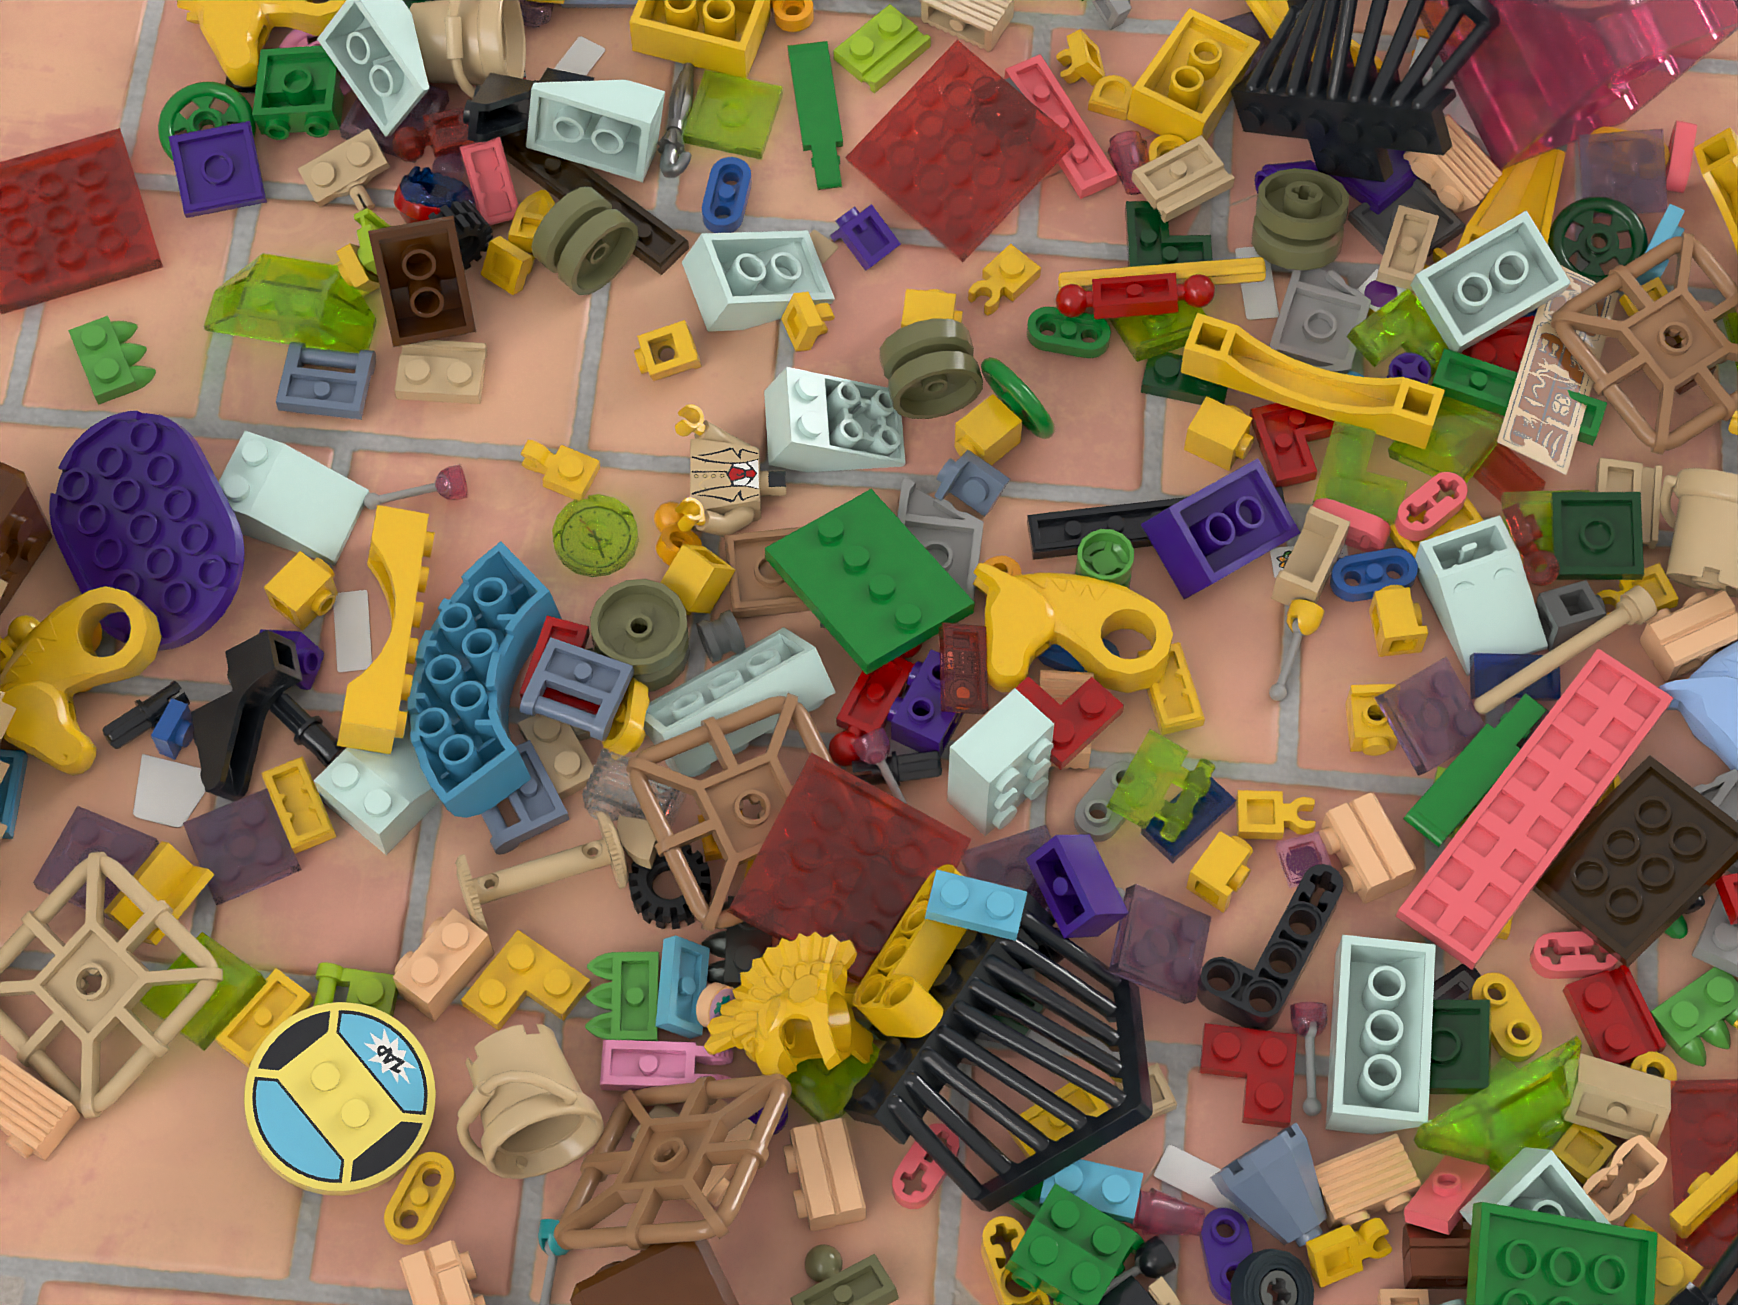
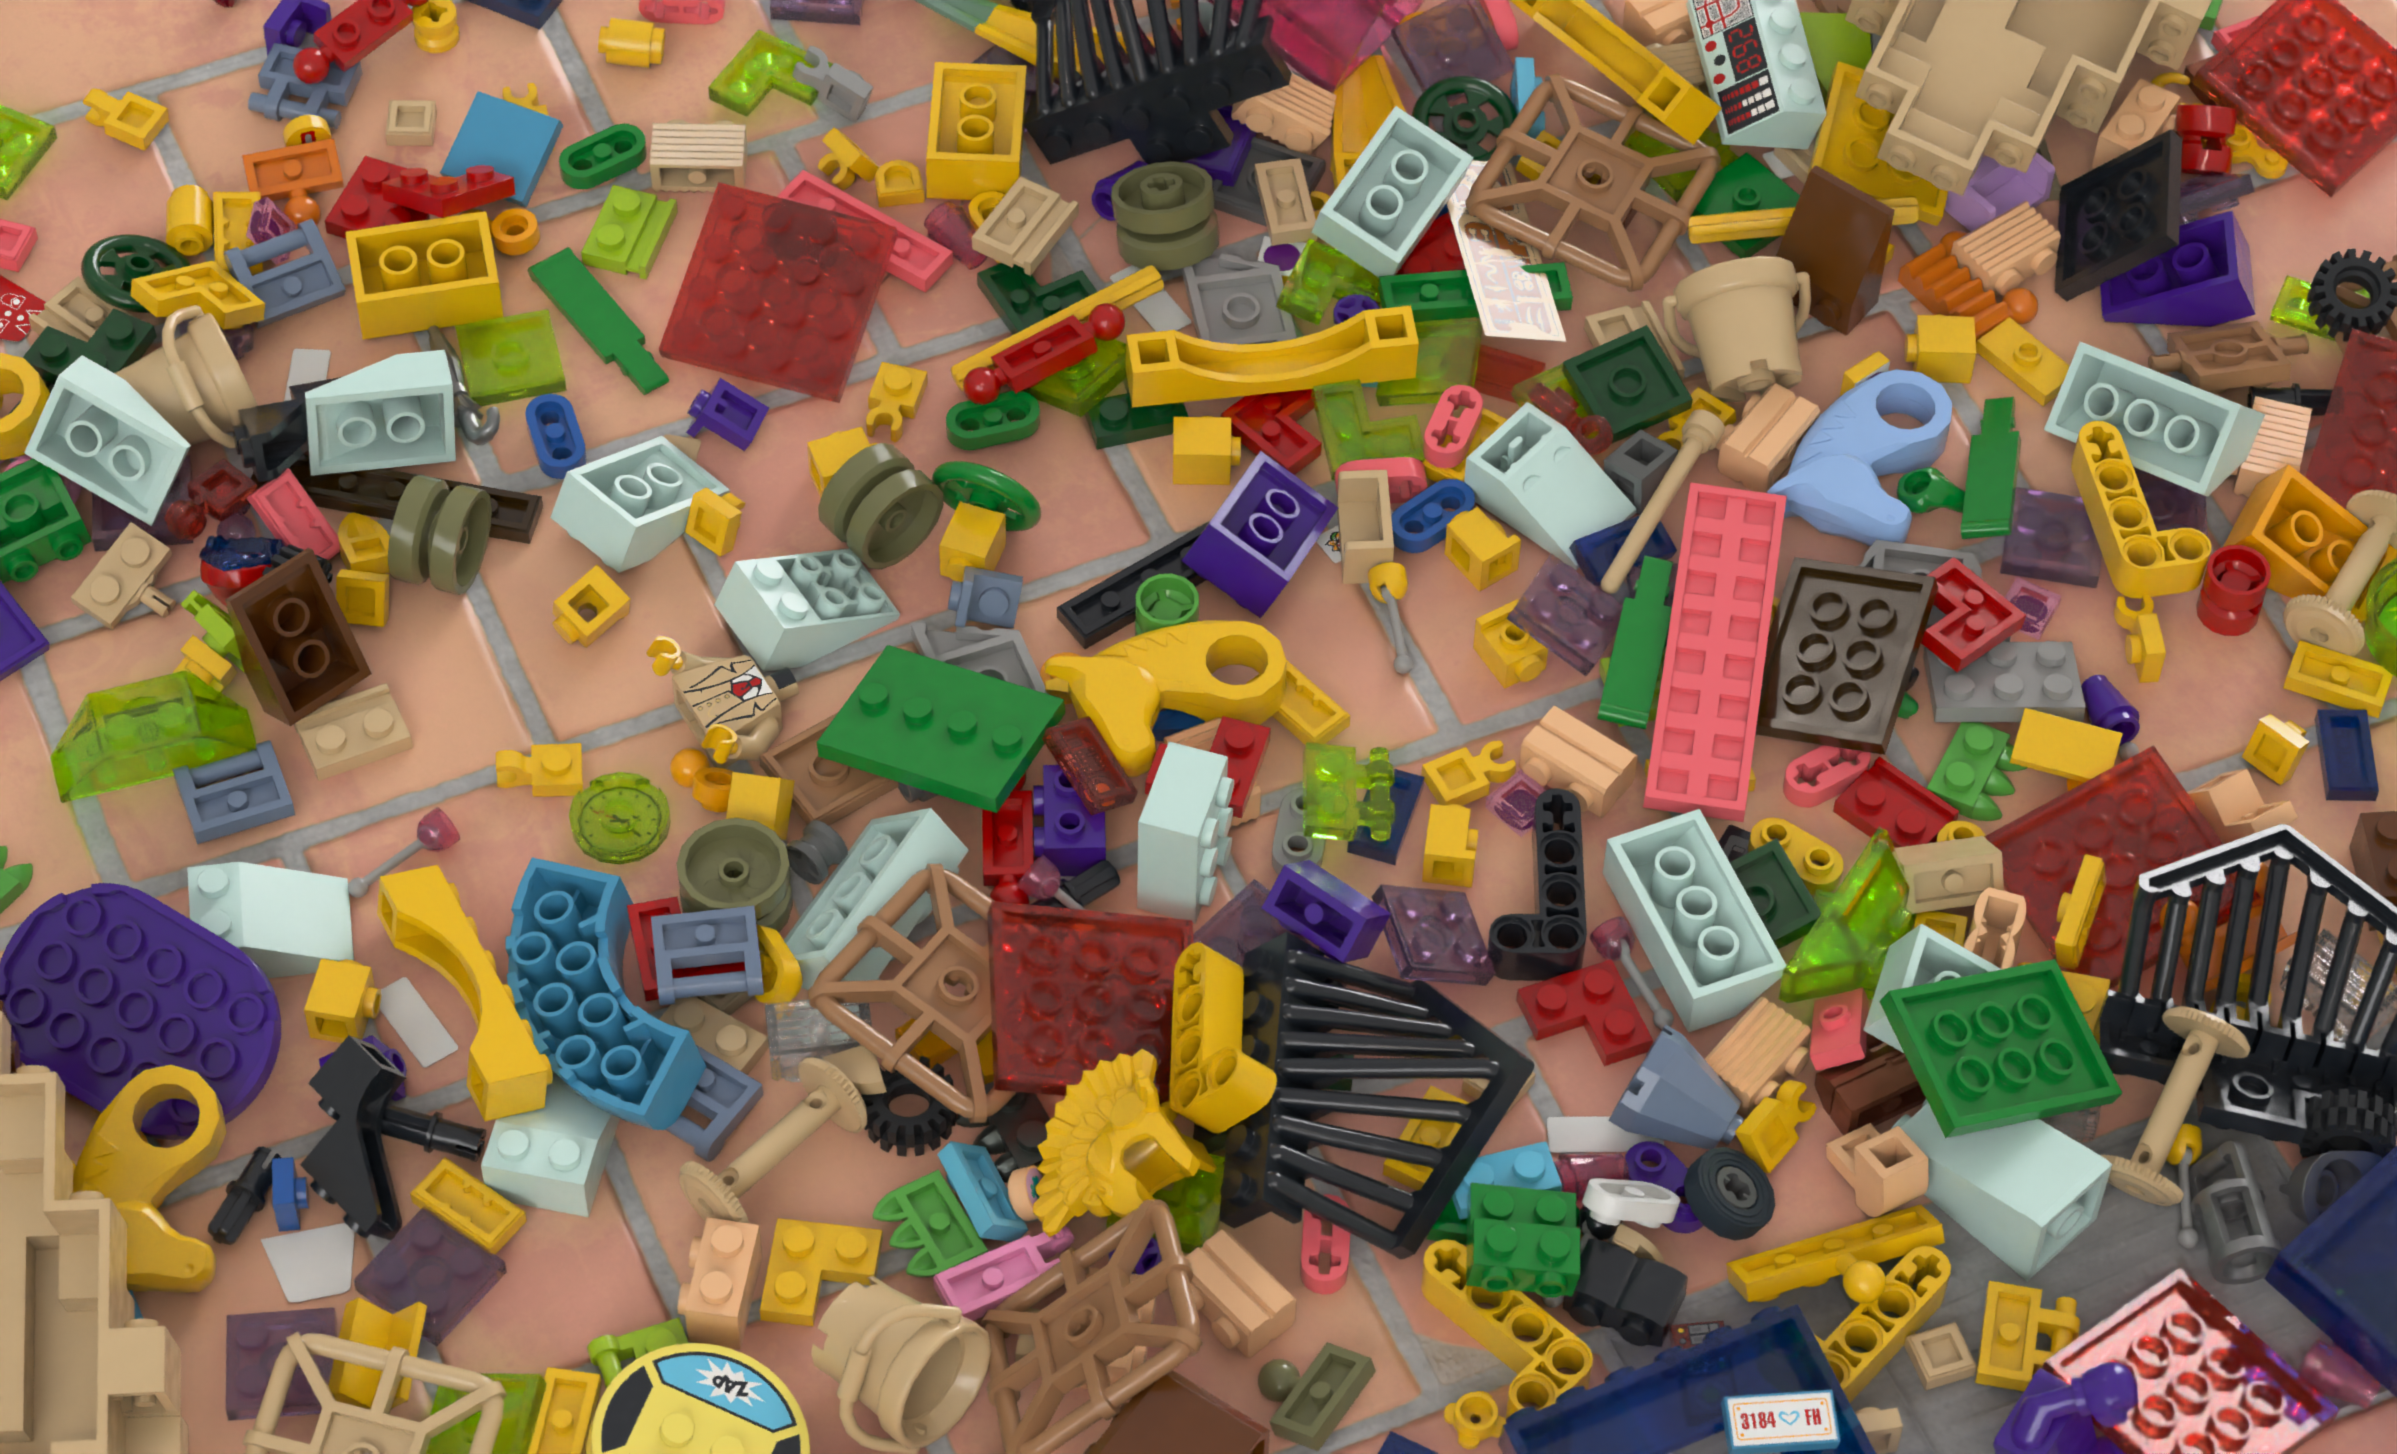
camera: 30 degrees left, 10 degrees down
medium azure plate [925,869,1027,941] -> none
none -> white plate [1582,1178,1680,1228]

